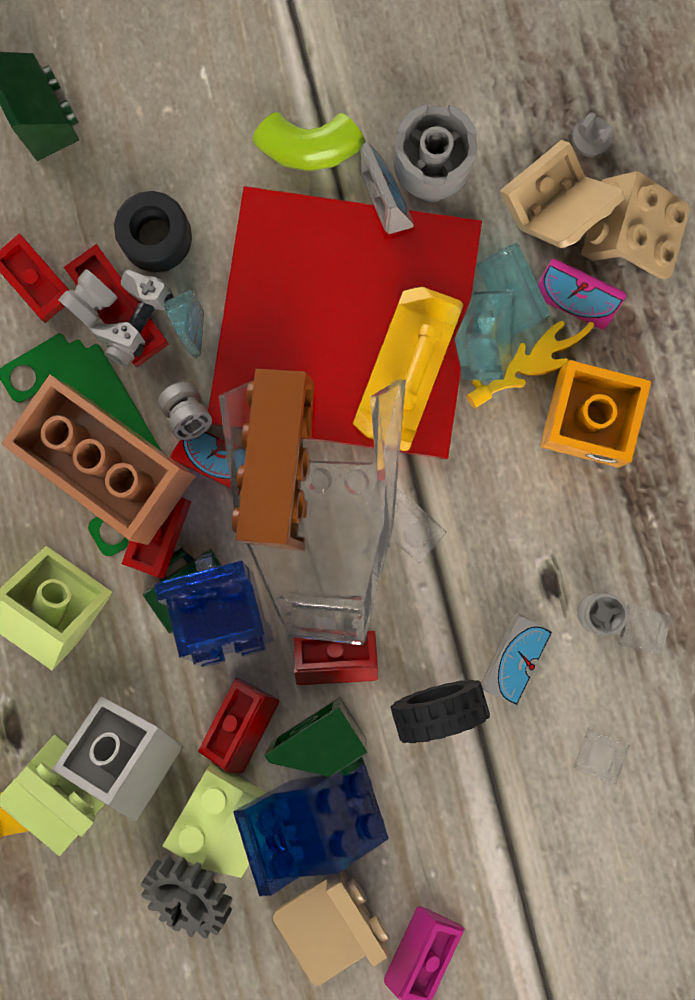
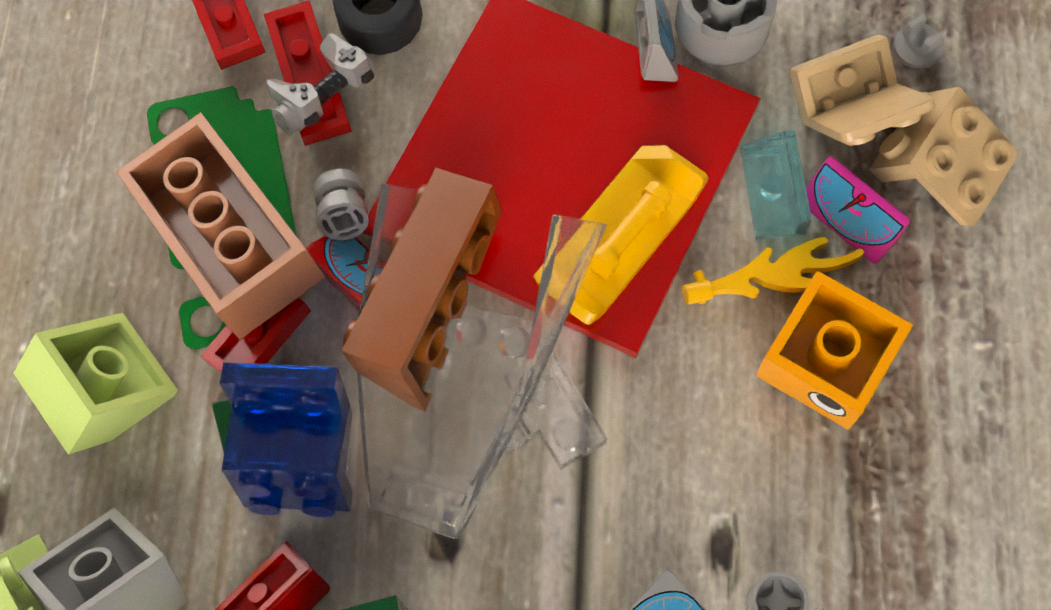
camera: 20 degrees right, 15 degrees down
light grey wheel [58,269,118,328] -> none
clear light blue slope [163,290,204,358] -> none
red slope [294,630,378,685] -> none
clear light blue slope [455,290,515,381] -> none

